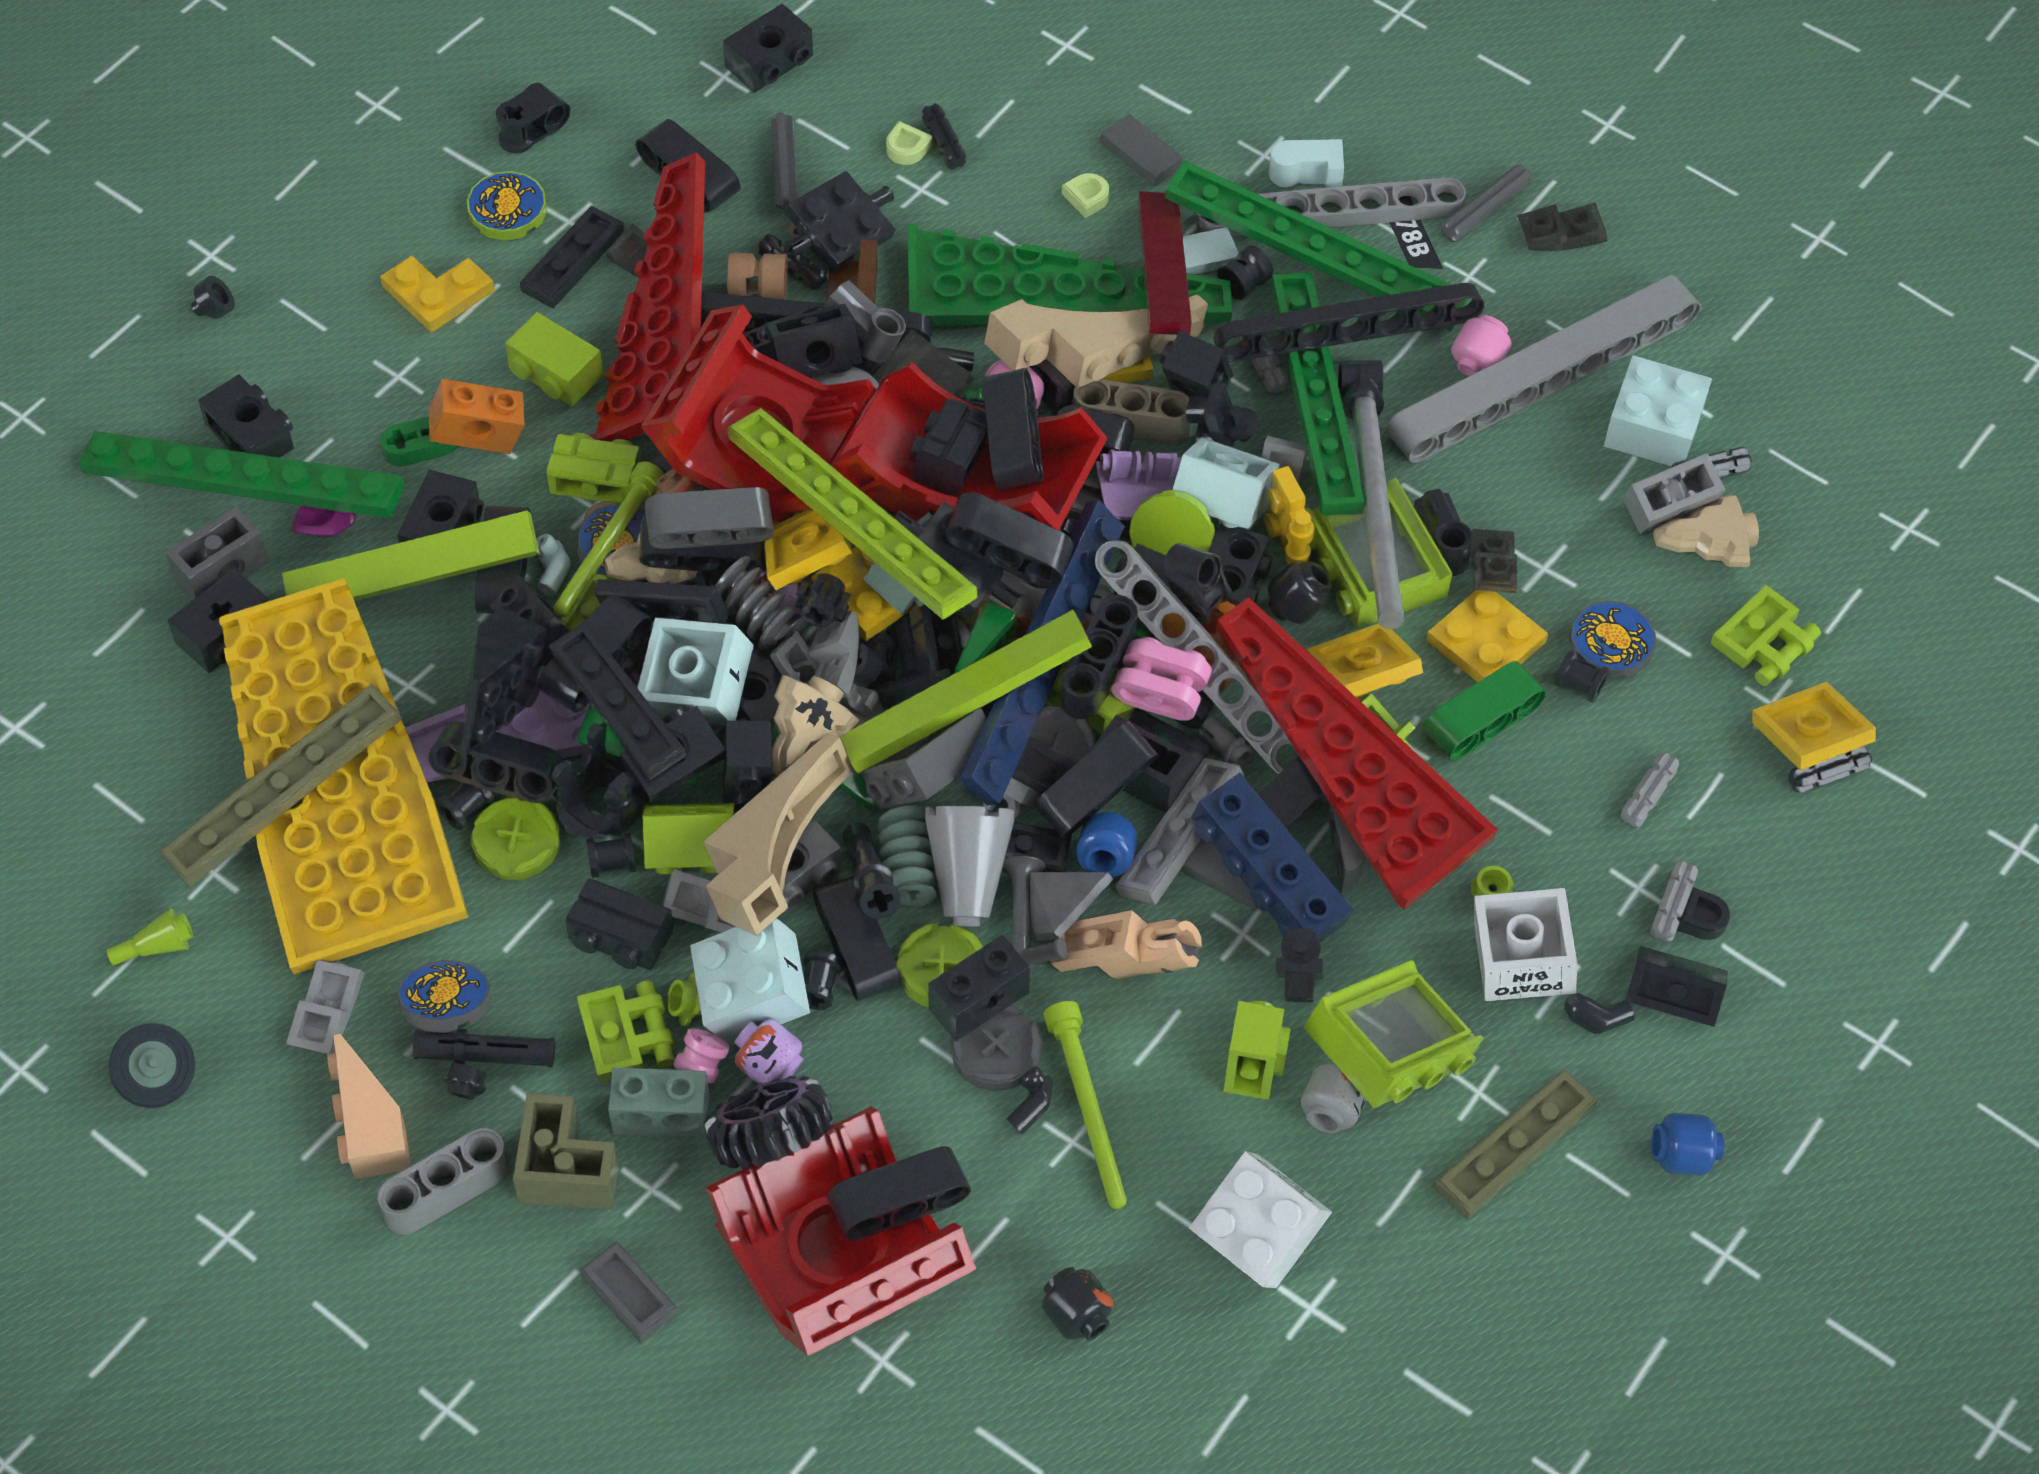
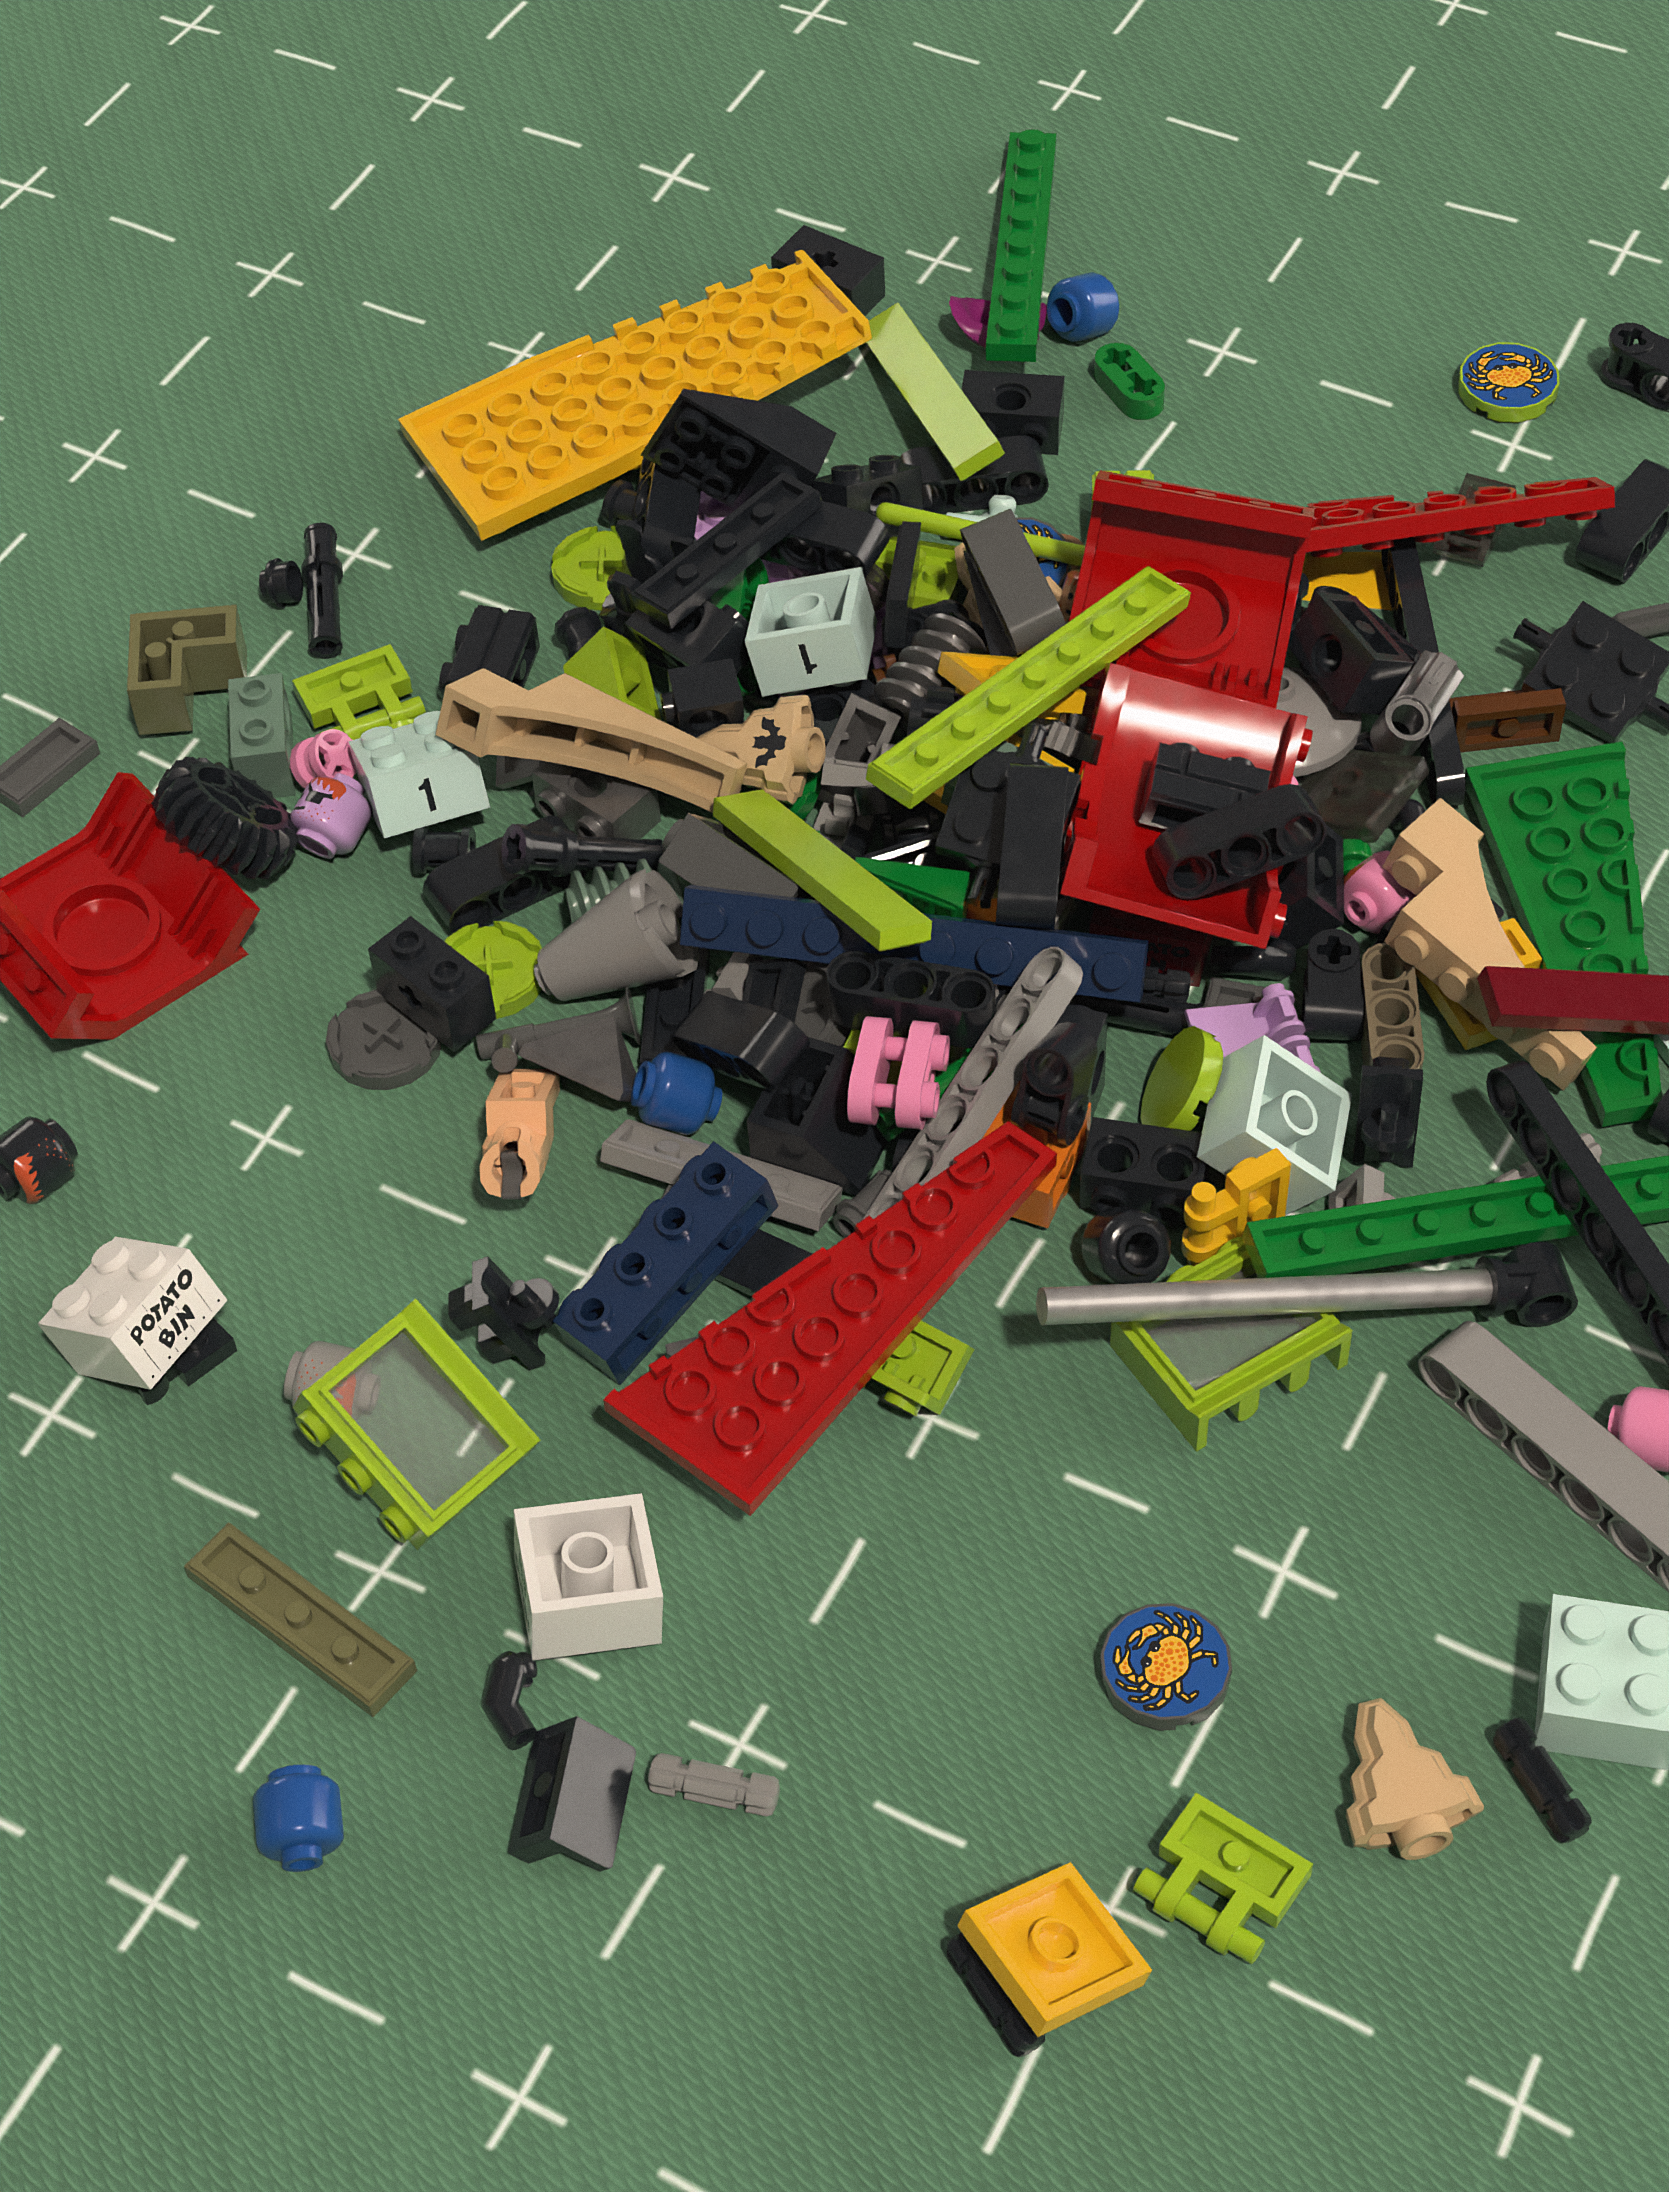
camera: 85 degrees right, 5 degrees down
lime cone [106,908,193,966] -> none
black wheel [109,1023,195,1108] -> none
olive tile [159,684,402,888] -> none
flat silver brick [165,506,269,601] -> none
black tile [191,276,235,319] -> none
black brick [198,374,294,458] -> none
light grey slope [286,960,365,1055] -> none
light nougat slope [327,1034,411,1180] -> none
light grey beam [377,1128,509,1235] -> none
yellow plate [380,256,495,333] -> none
tile [397,960,491,1033] -> none
orange brick [429,379,525,454] -> none
lime brick [505,312,604,407] -> none
black tile [520,206,624,309] -> none
medium nougat wheel [727,252,788,300] -> none
black axle [758,234,827,290] -> none
black beam [827,1146,971,1241] -> none
black arm [1006,1067,1053,1135] -> none
lime piece [1043,1001,1127,1210] -> none
black brick [1160,331,1233,398] -> none
lime brick [1223,1001,1291,1100] -> none
yellow plate [1307,623,1423,698] -> none
black piece [1414,489,1473,576] -> none
green beam [1422,661,1547,761] -> none
yellow plate [1426,583,1548,682] -> none
lime plate [1470,866,1514,896] -> none
clear smoke slope [1471,529,1517,593] -> none
black bush [1554,650,1610,703] -> none
light grey axle [1621,752,1679,827] -> none
light grey brick [1623,453,1725,536] -> none
black tile [1677,887,1730,940] -> none
none -> blue head [1047,272,1119,342]

